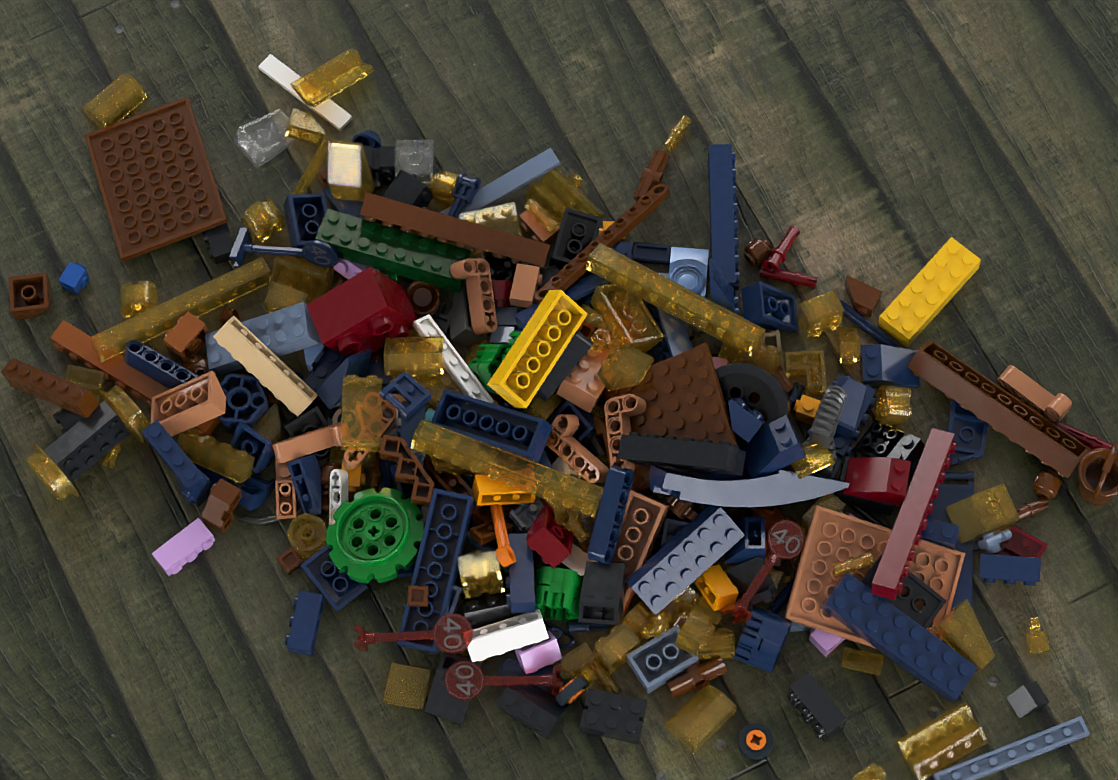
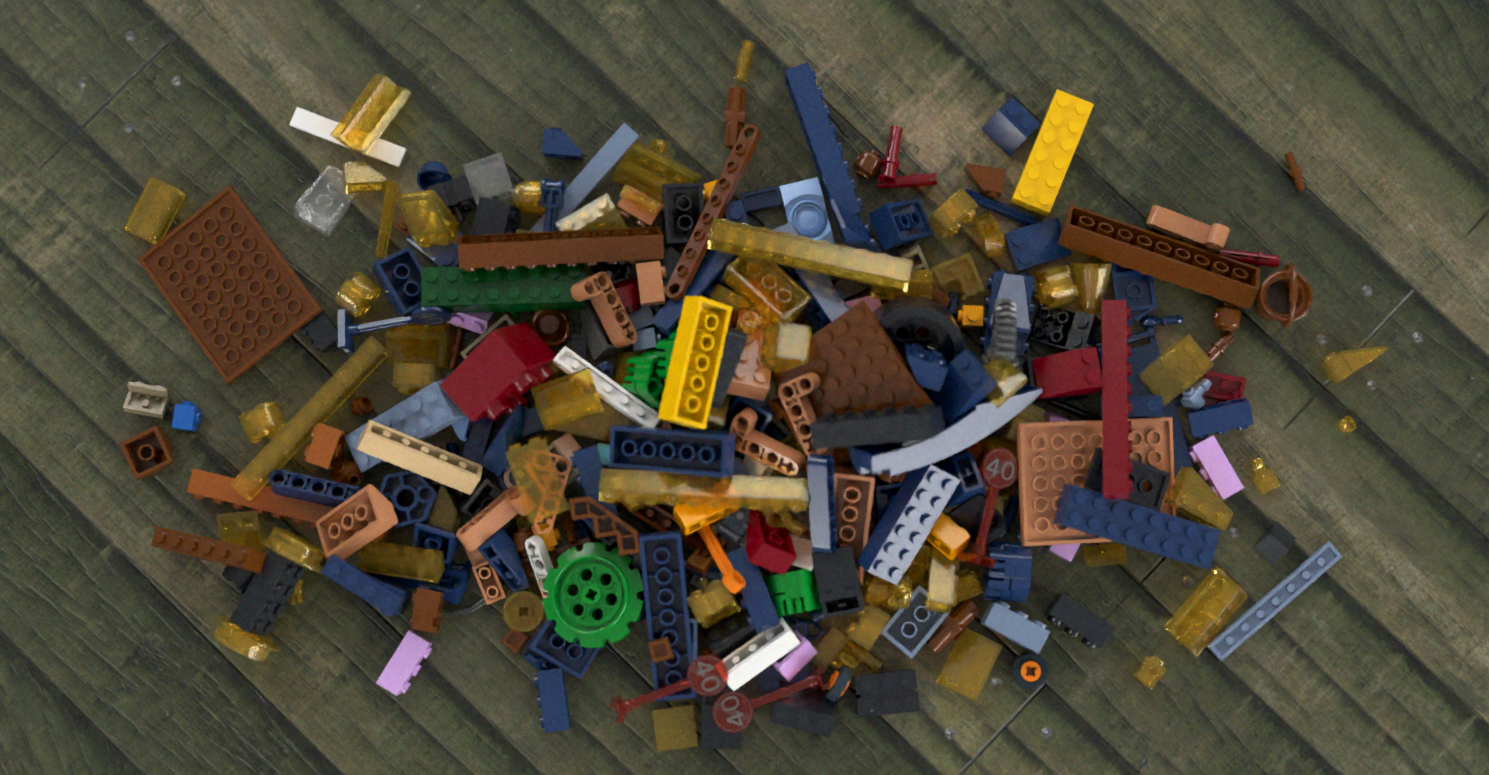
camera: 20 degrees left, 15 degrees up
dark blue plate [379,371,432,420] -> none
clear yellow pin [832,552,874,577] -> none
none -> dark tan bracket [122,381,171,419]
none -> dark blue arm [523,650,553,670]
none -> dark blue slope [542,127,583,161]
none -> dark blue axle [597,361,613,378]
none -> sand blue brick [980,600,1050,654]
none -> dark blue slope [982,97,1040,157]
none -> clear yellow cone [1071,262,1112,316]
none -> dark blue piece [1140,315,1183,327]
none -> lavender brick [1188,435,1244,501]

